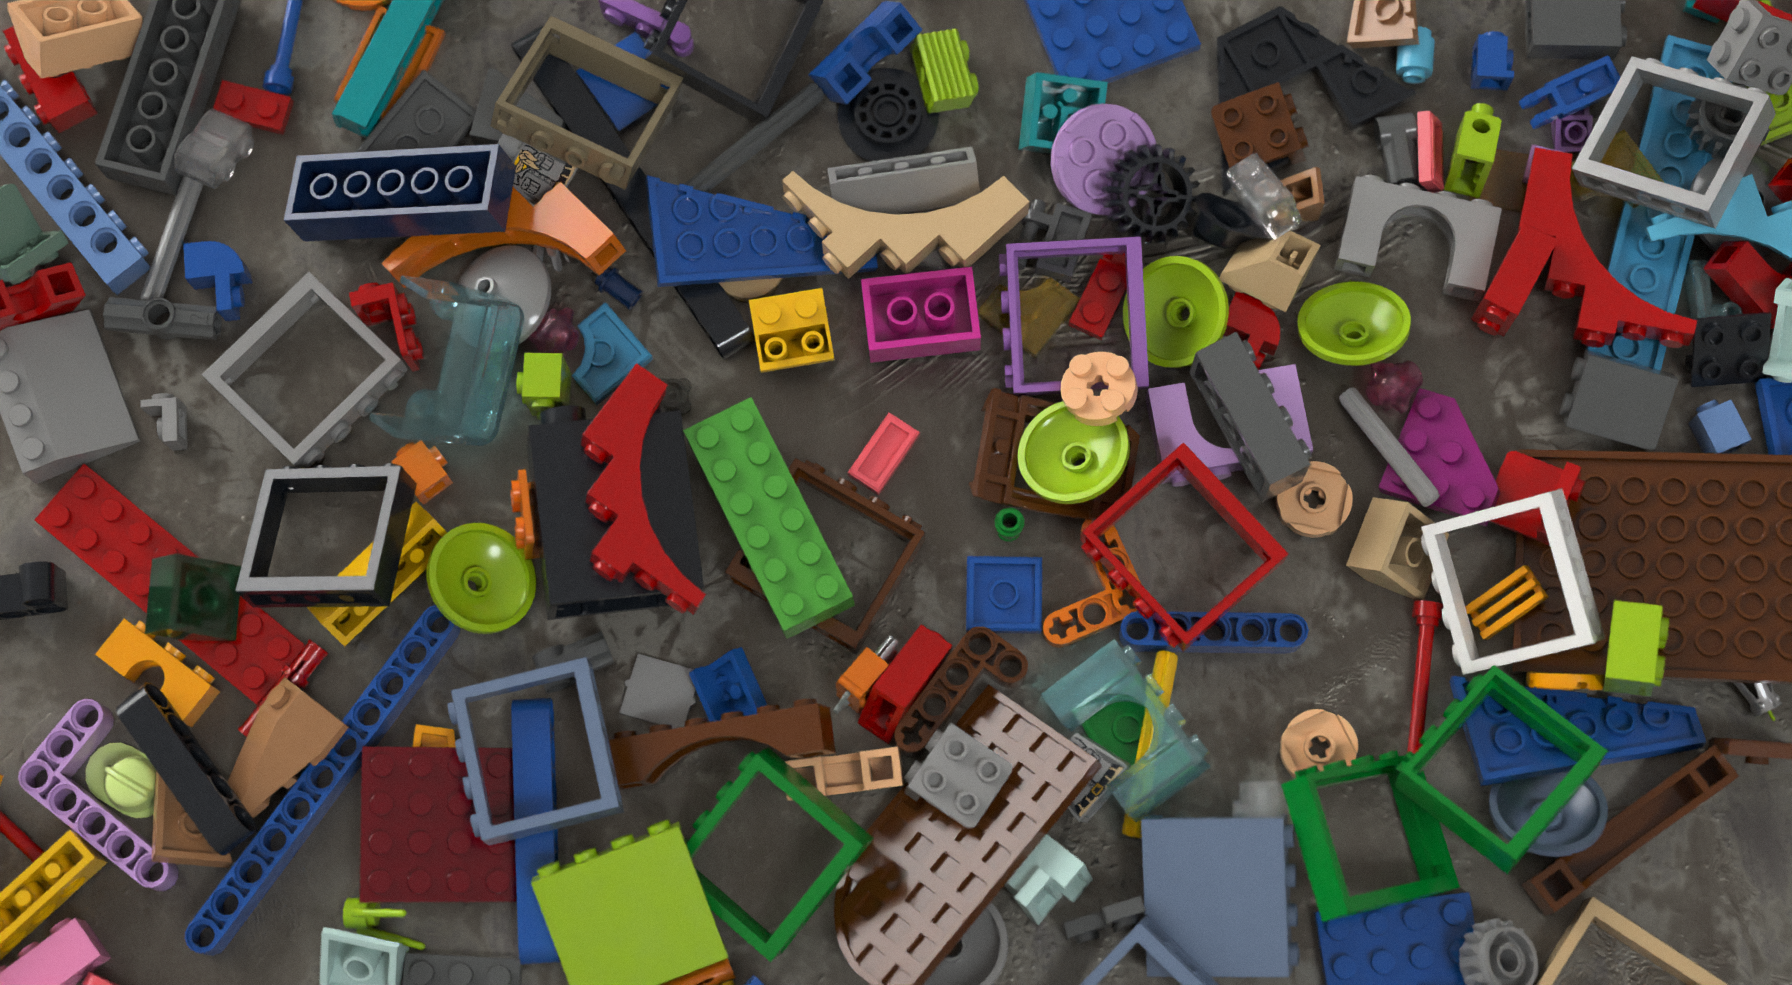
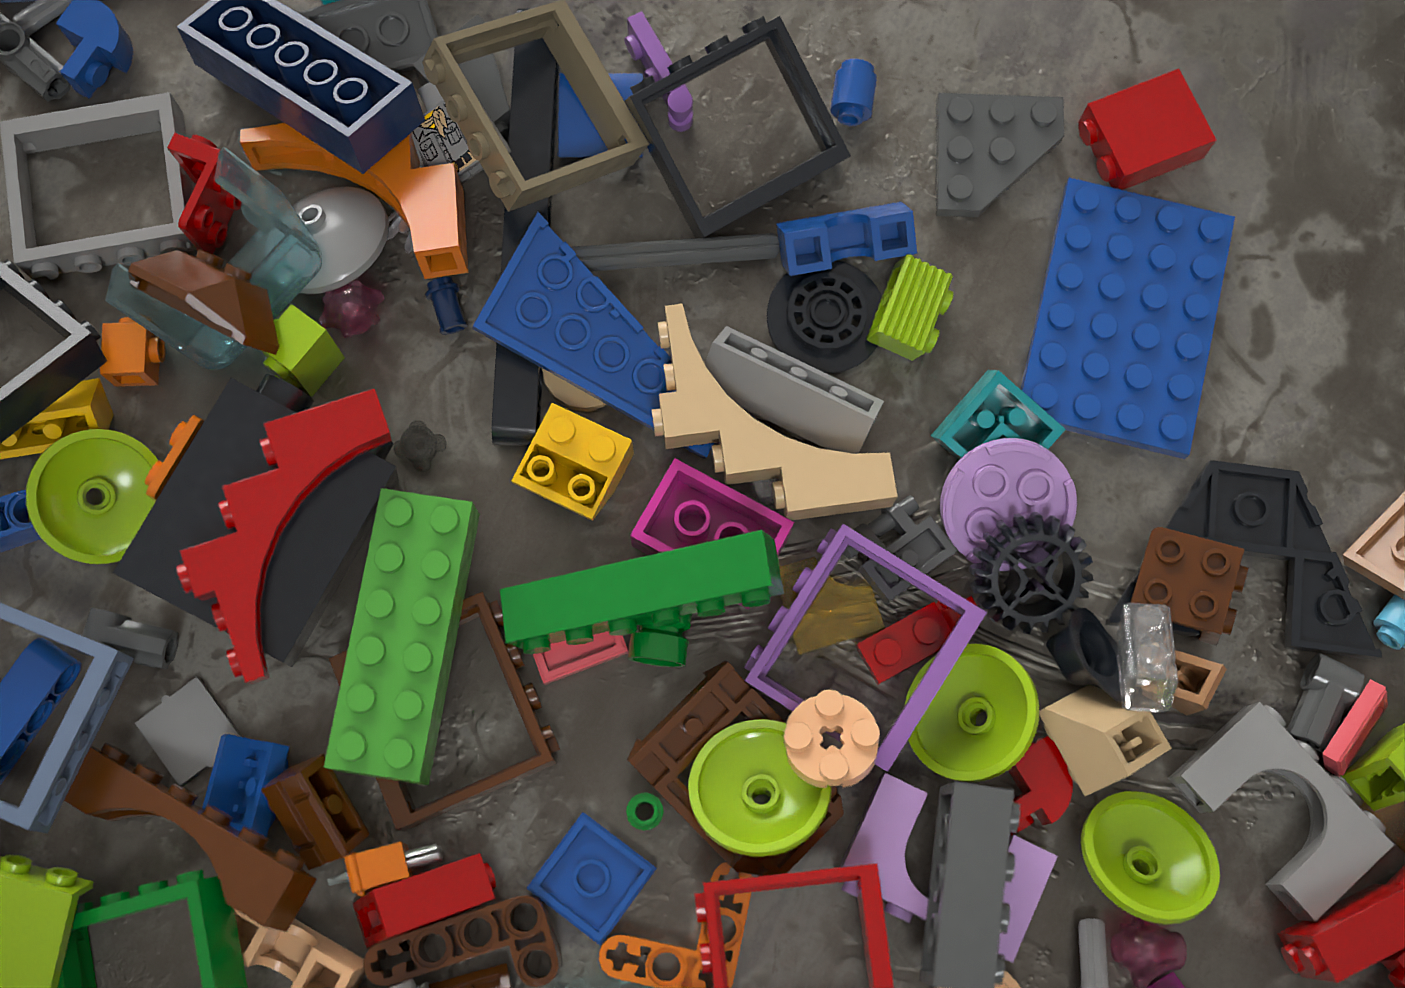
camera: 30 degrees right, 0 degrees up
dark azure tile [572,302,653,406] -> none
none -> reddish brown wedge [128,249,279,355]
none -> reddish brown brick [261,753,370,870]
none -> green brick [500,530,784,654]
none -> green wheel [628,614,692,667]

